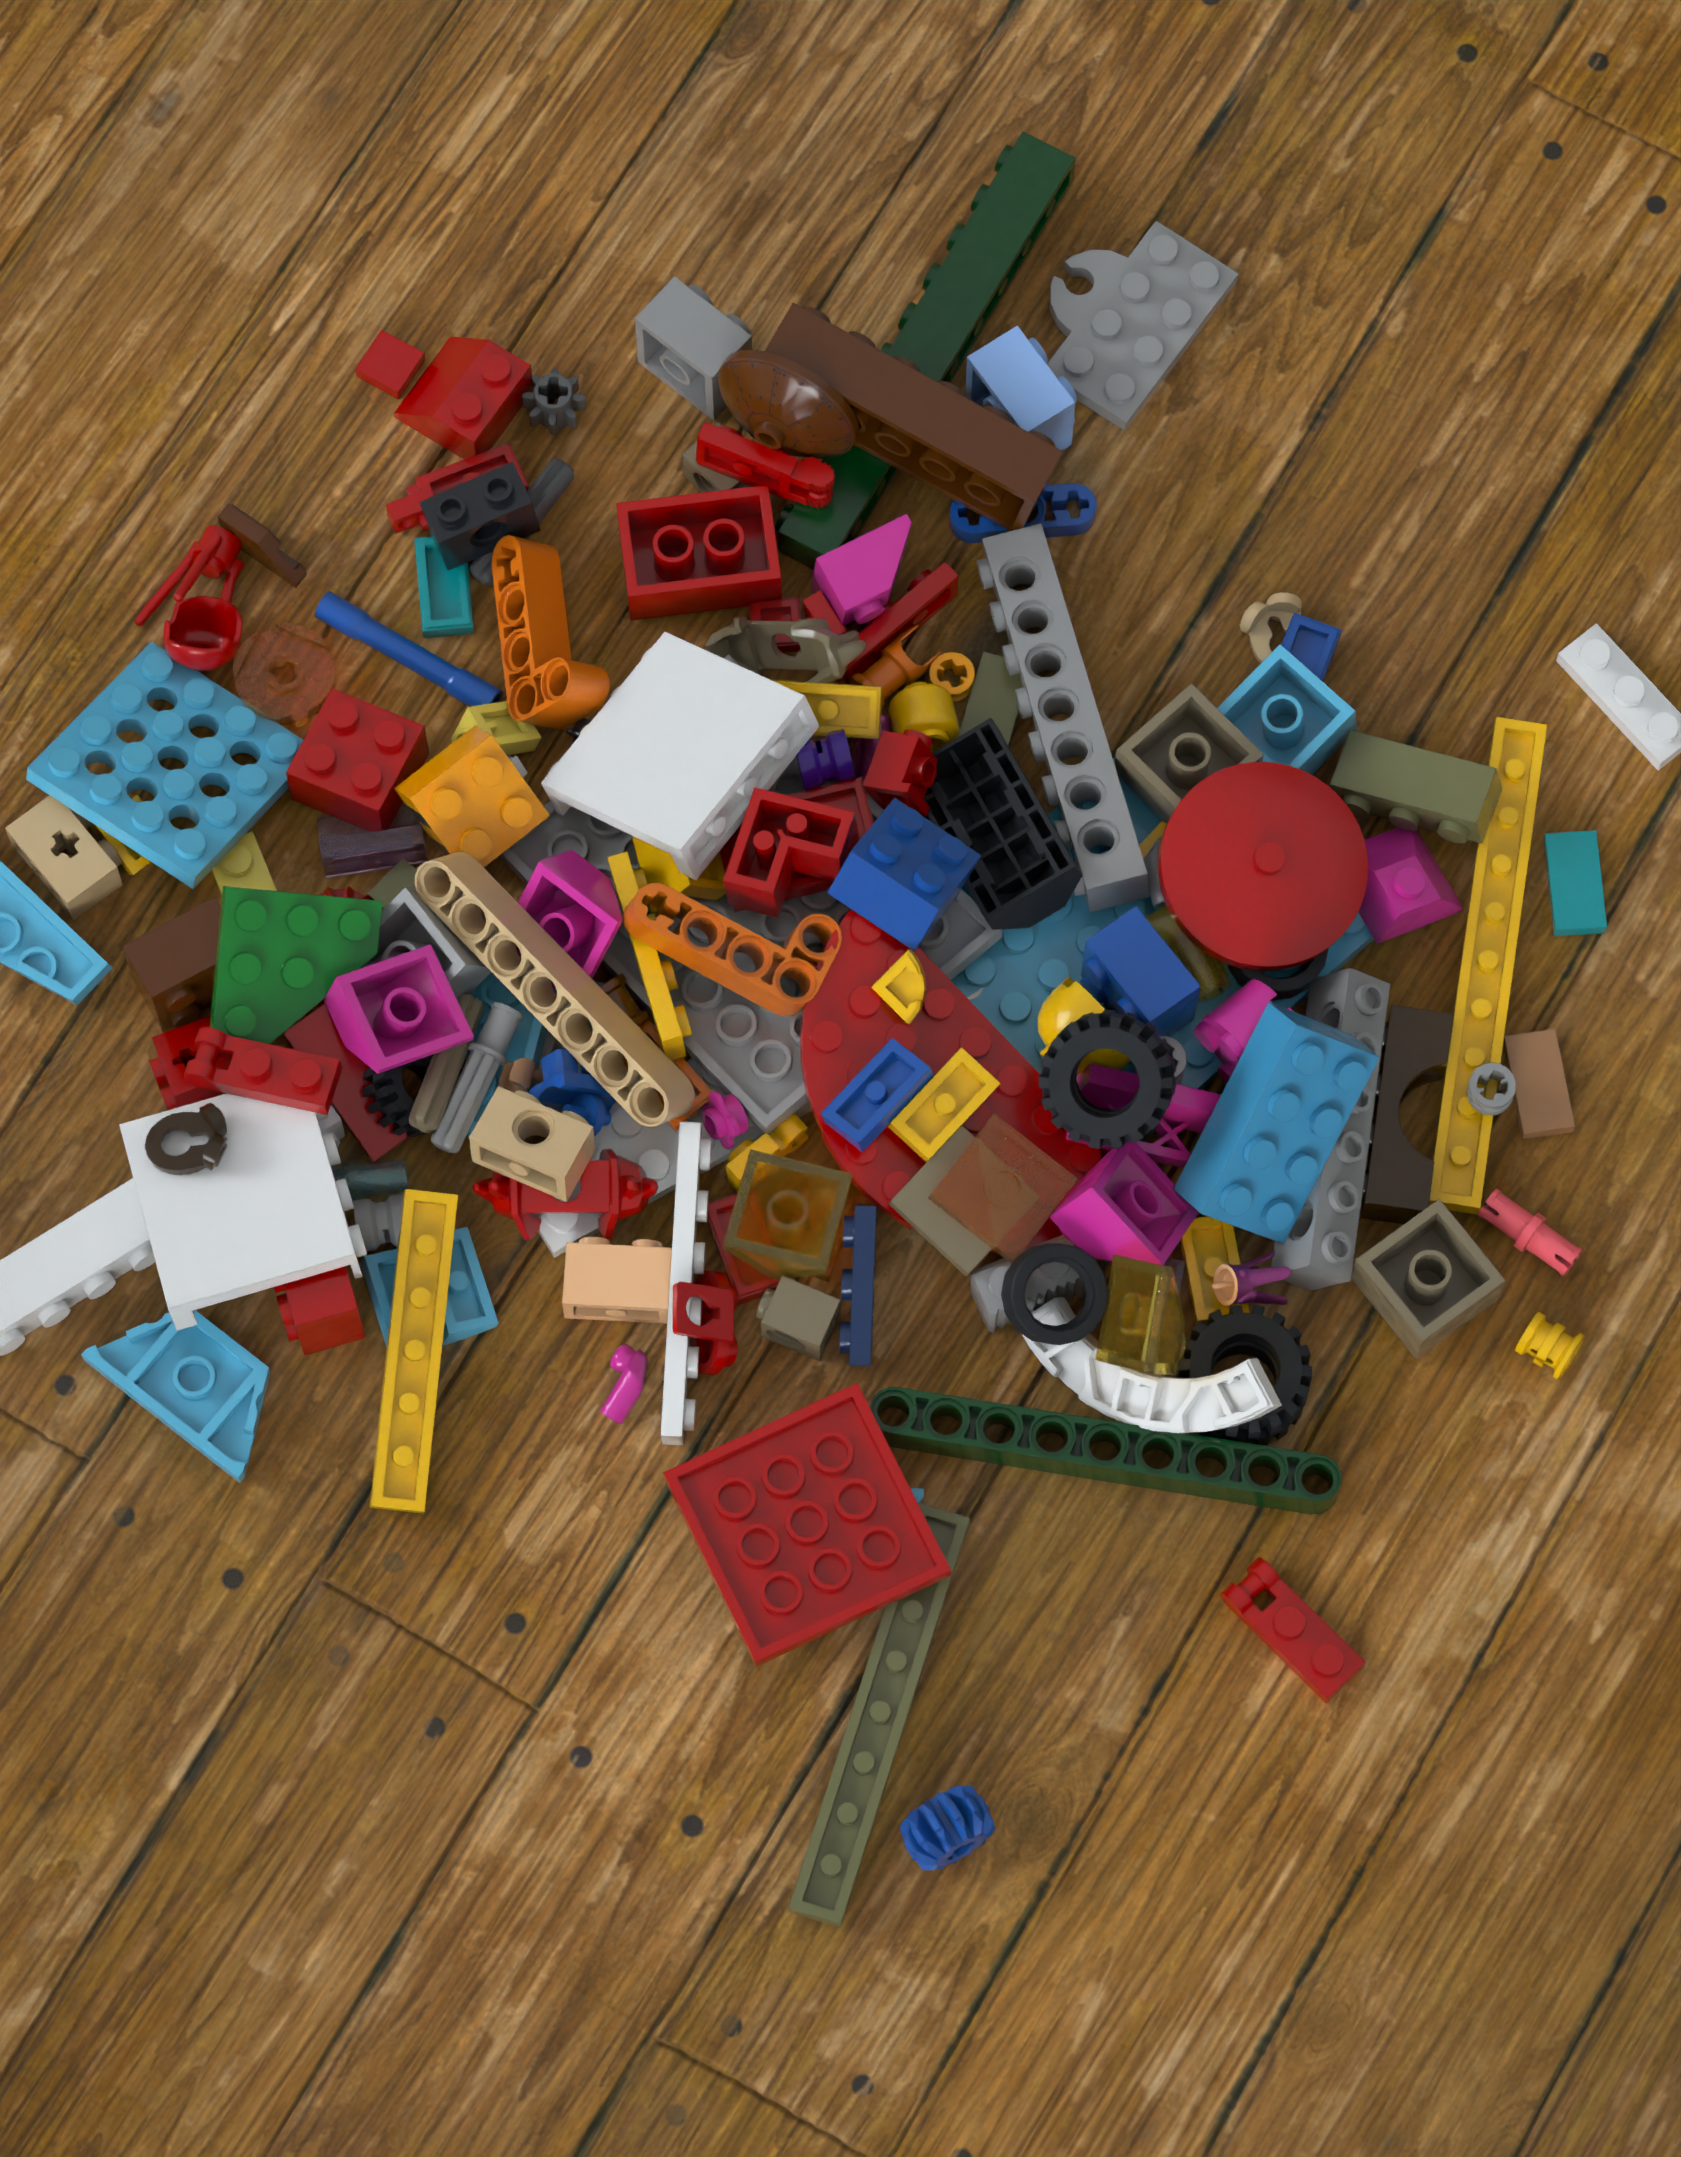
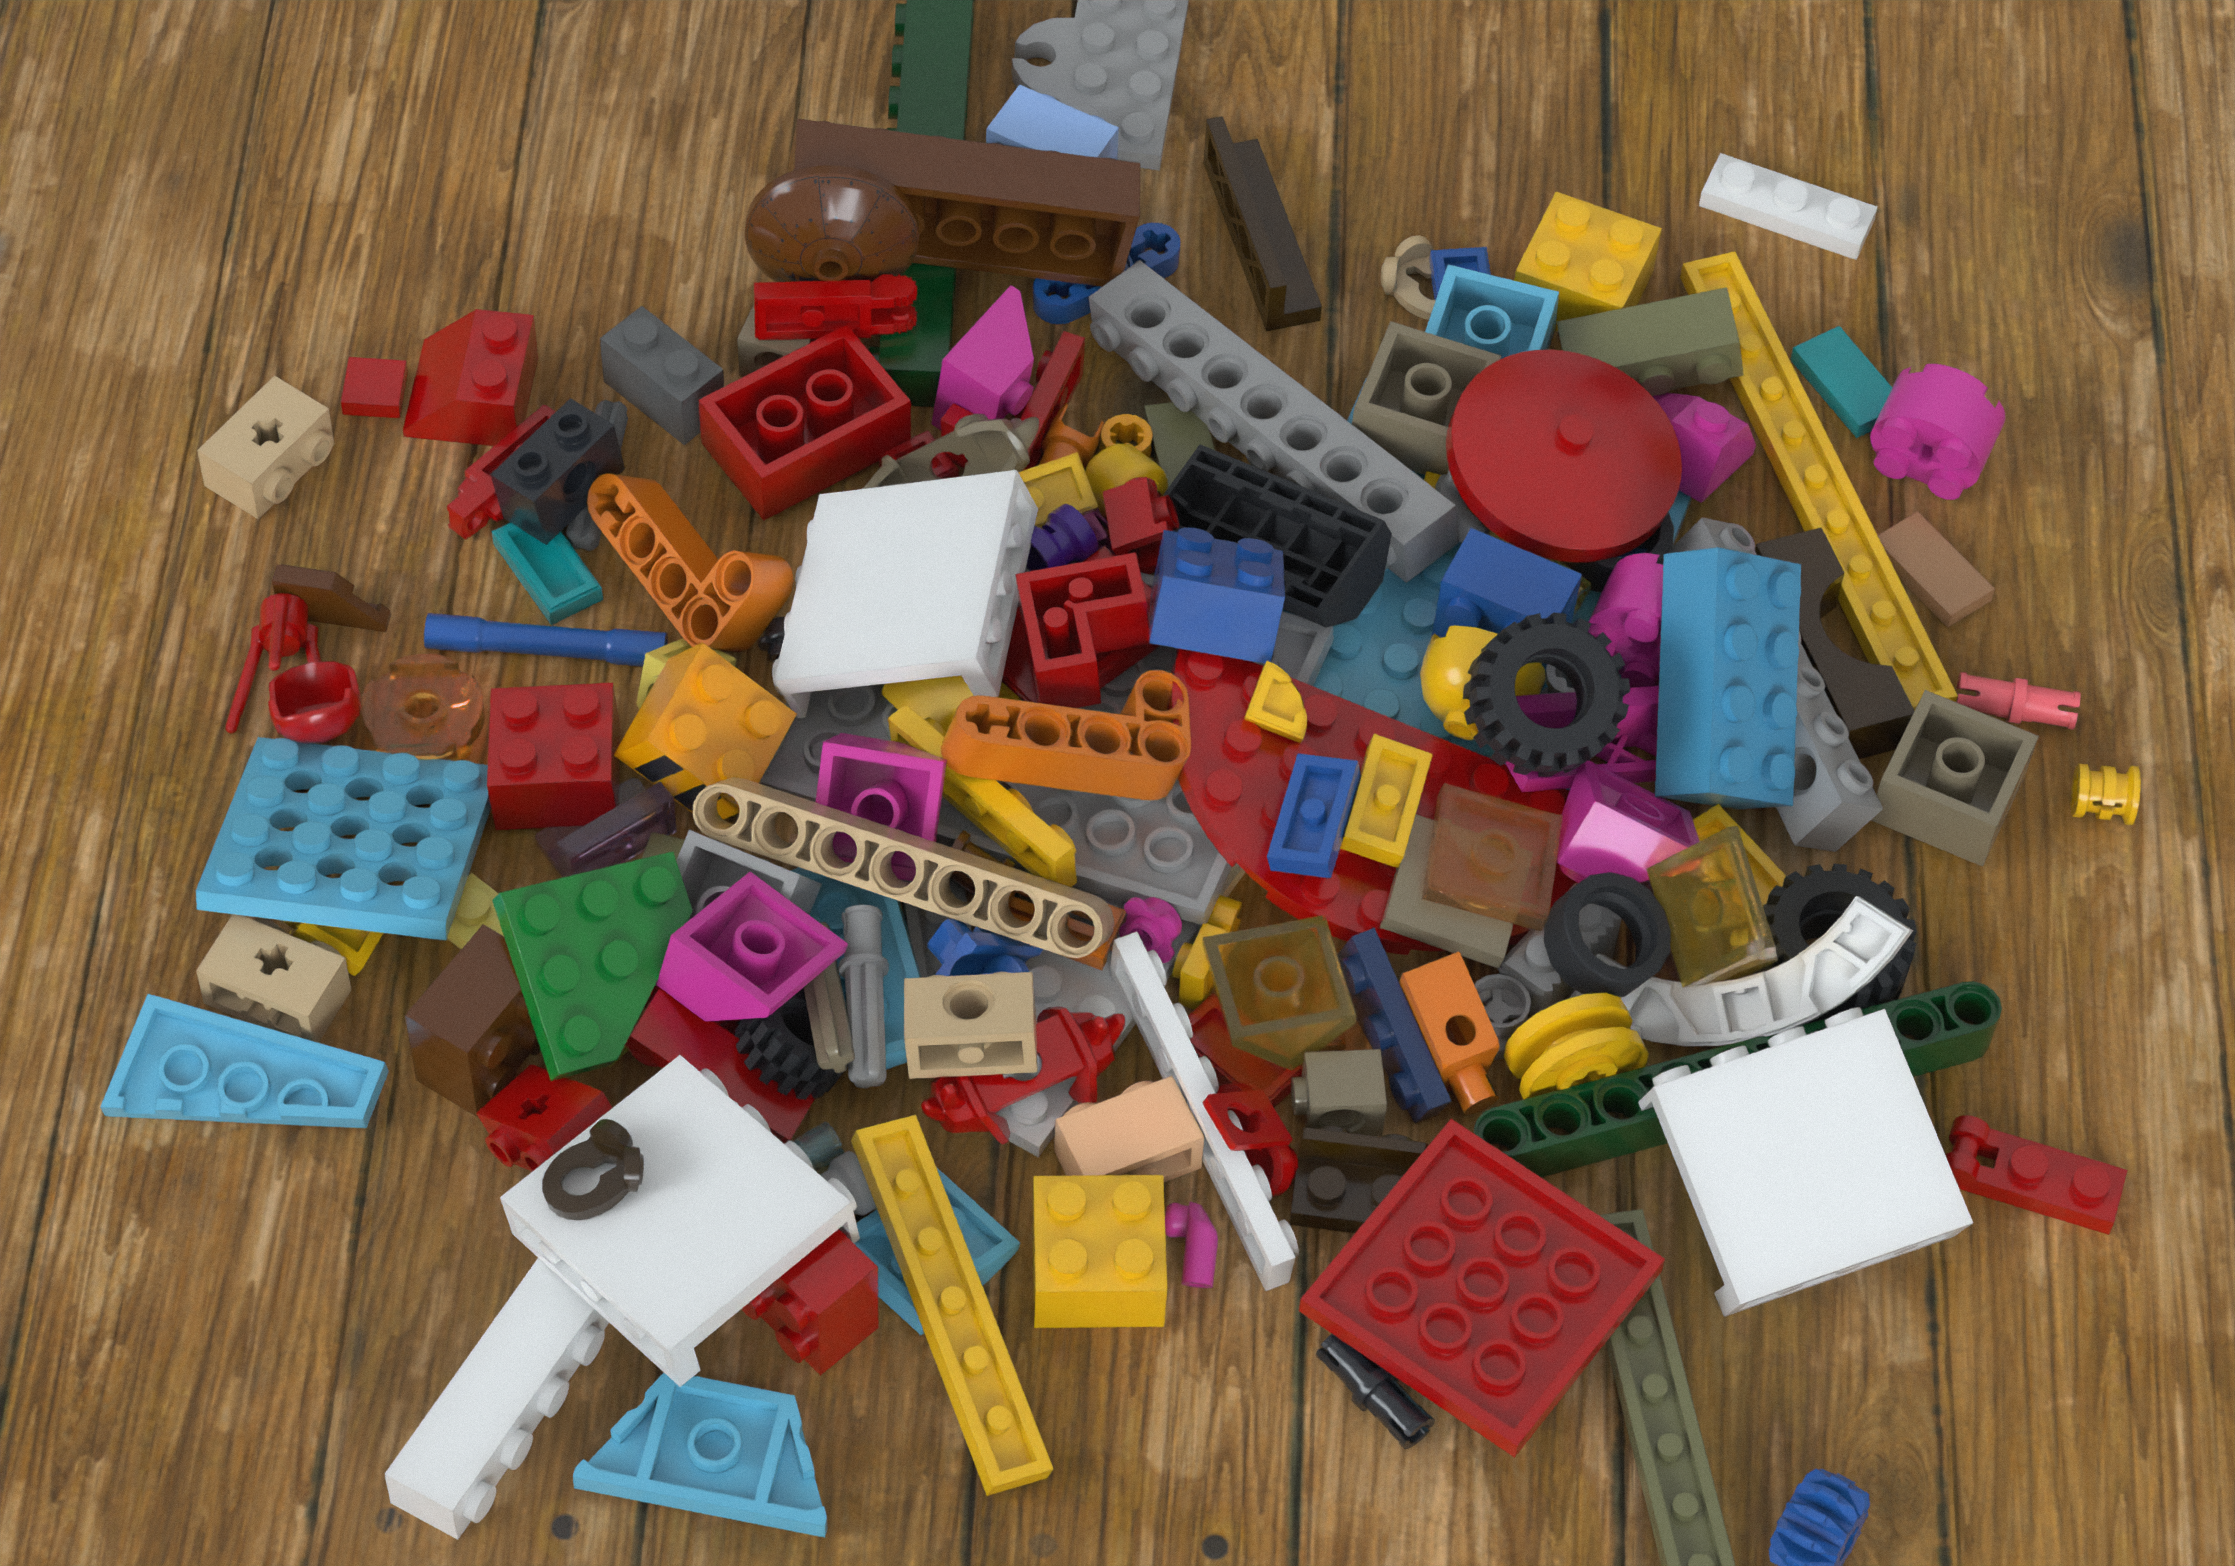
camera: 30 degrees left, 15 degrees down
red plate [183,1027,342,1115] -> none
medium nougat hand [499,1058,544,1093] -> none
dark grey gear [522,368,586,435] -> none
light grey brick [635,276,752,421] -> none
flat silver piece [1212,1251,1291,1306] -> none
light grey bush [1466,1062,1516,1116] -> none
none -> tan brick [197,376,334,519]
none -> dark grey brick [600,306,724,445]
none -> yellow brick [1032,1175,1167,1328]
none -> dark brown fence [1203,116,1322,332]
none -> dark brown bracket [1289,1126,1428,1233]
none -> black pin [1316,1334,1435,1449]
none -> orange torso [1399,952,1500,1115]
none -> light grey wheel [1474,974,1531,1060]
none -> yellow wheel [1504,993,1649,1099]
none -> yellow brick [1514,192,1662,332]
none -> white panel [1638,1007,1973,1317]
none -> dark pink brick [1870,364,2006,500]

